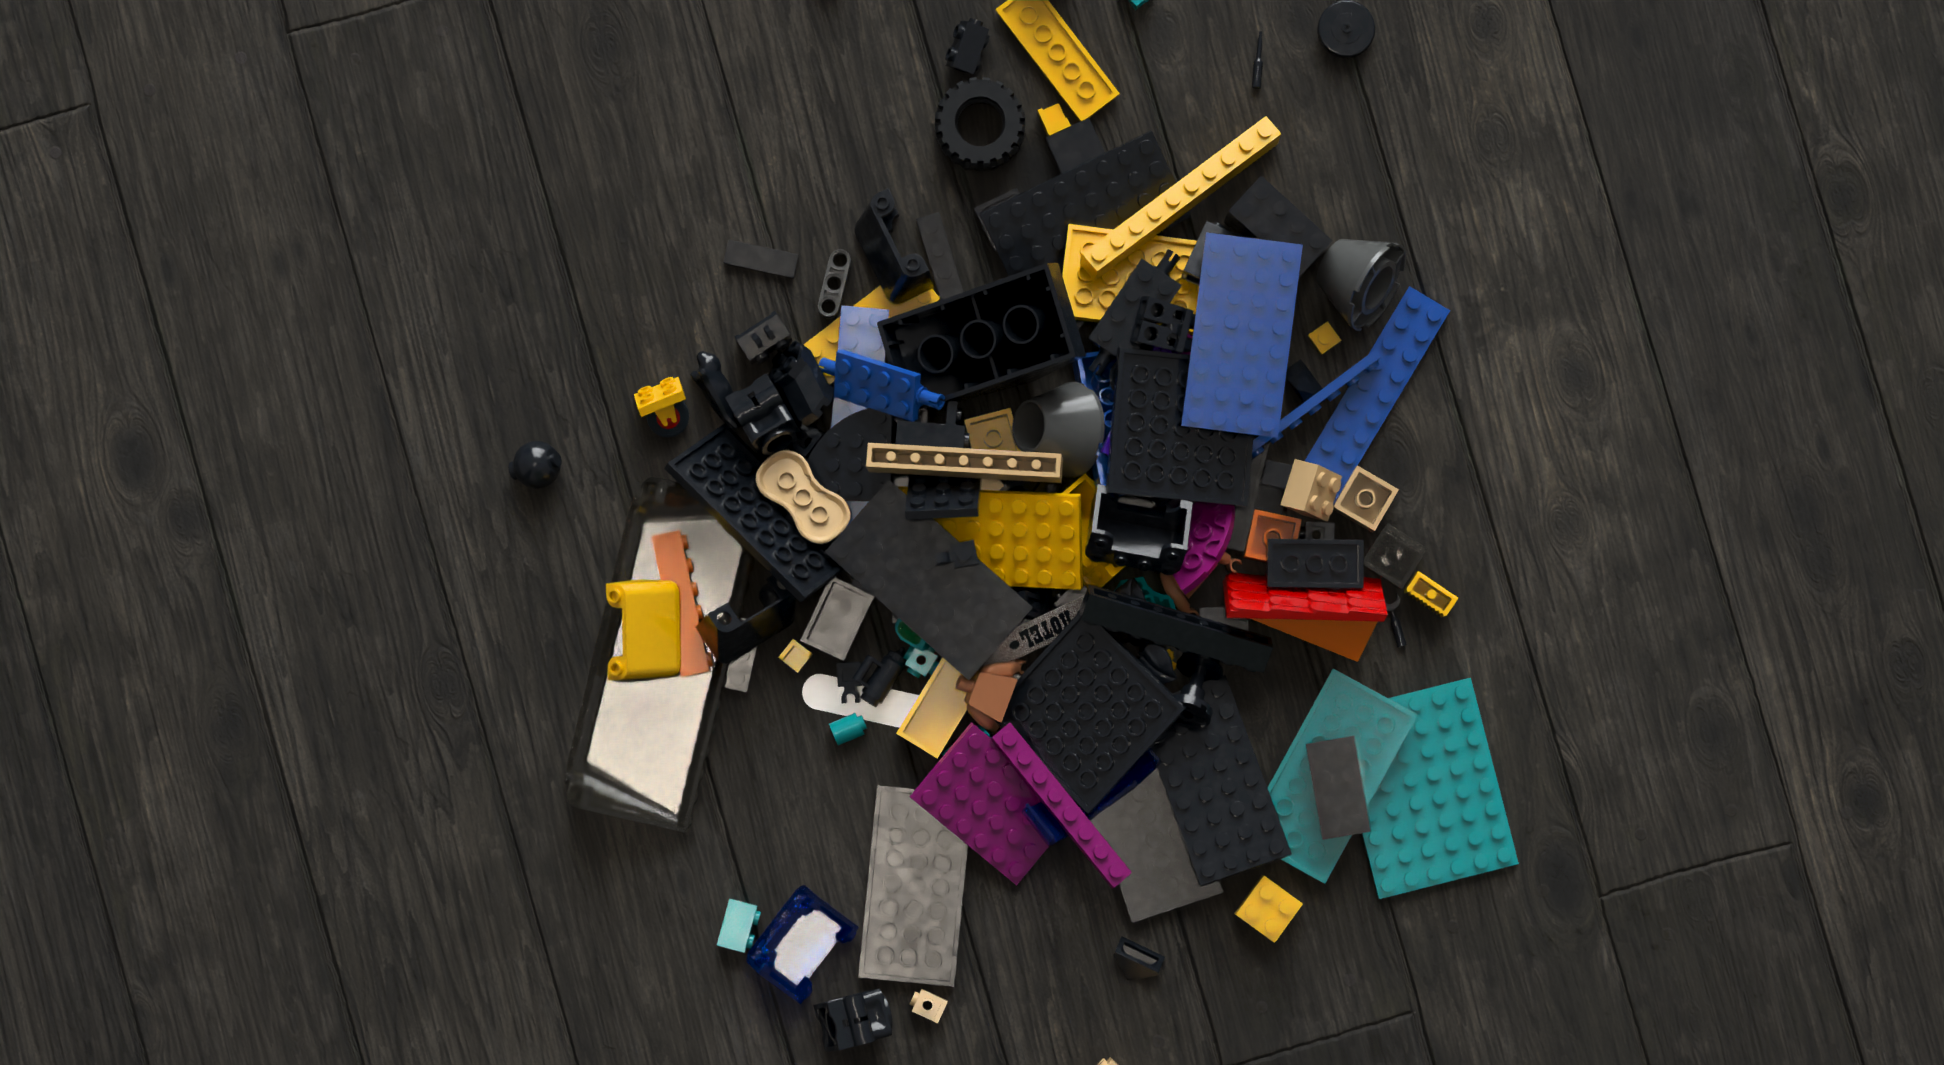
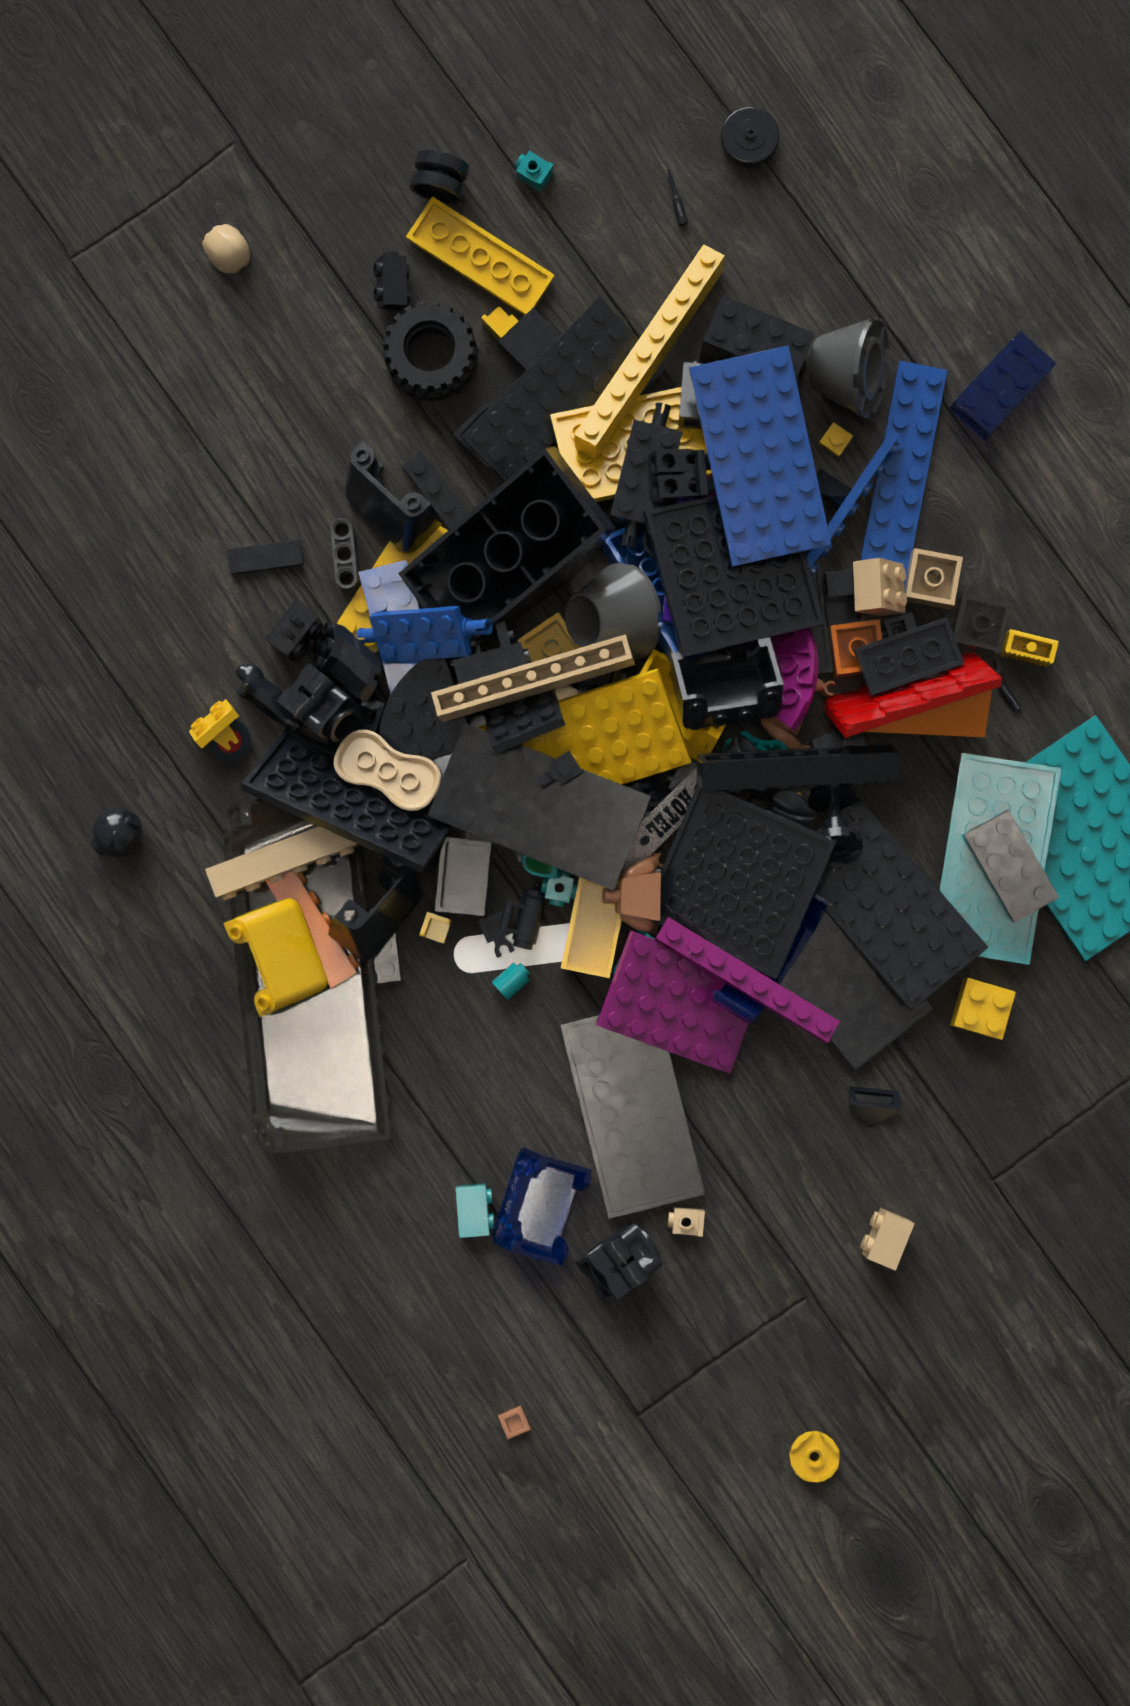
camera: 15 degrees left, 0 degrees up
none -> tan brick [205,826,358,901]
none -> clear blue brick [950,330,1057,441]

